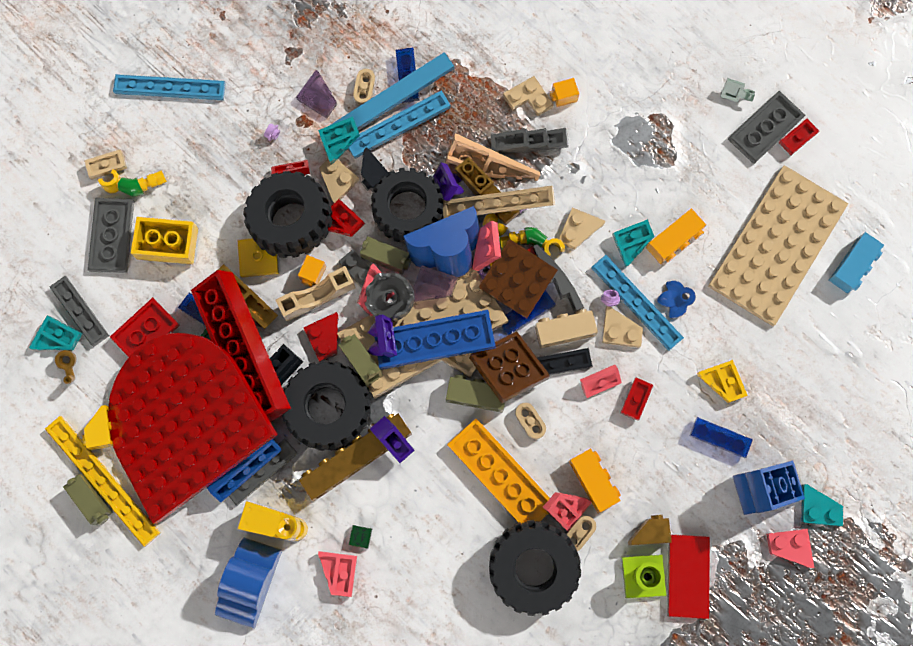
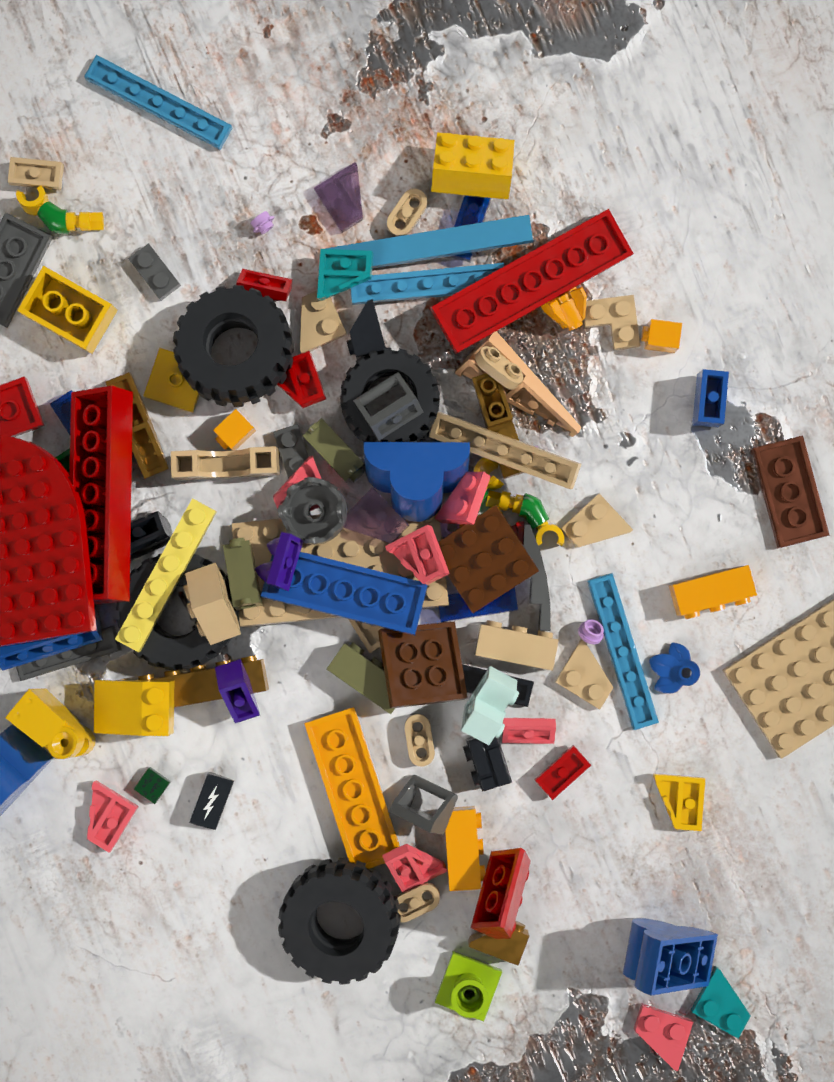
camera: 30 degrees right, 10 degrees up
red wing [303,312,339,363] -> none
dark purple tile [433,162,464,201] -> none
dark grey slope [491,128,569,153] -> none
teal wing [612,219,655,267] -> none
red tile [667,534,710,619] -> none
clear blue plate [689,417,753,458] -> none
none -> yellow slope [94,680,175,736]
none -> light yellow plate [115,498,217,652]
none -> dark grey plate [128,243,181,301]
none -> tan brick [183,562,241,645]
none -> black slope [189,772,234,830]
none -> dark grey tile [353,372,424,440]
none -> coral wing [385,525,450,585]
none -> dark grey tile [389,775,458,835]
none -> red plate [430,209,634,354]
none -> yellow brick [431,132,515,200]
none -> light aqua brick [461,666,519,745]
none -> black brick [463,737,512,792]
none -> red slope [470,848,531,939]
none -> tan plate [475,346,523,390]
none -> light orange brick [541,287,587,331]
none -> blue brick [692,369,729,428]
none -> copper tile [751,435,830,549]

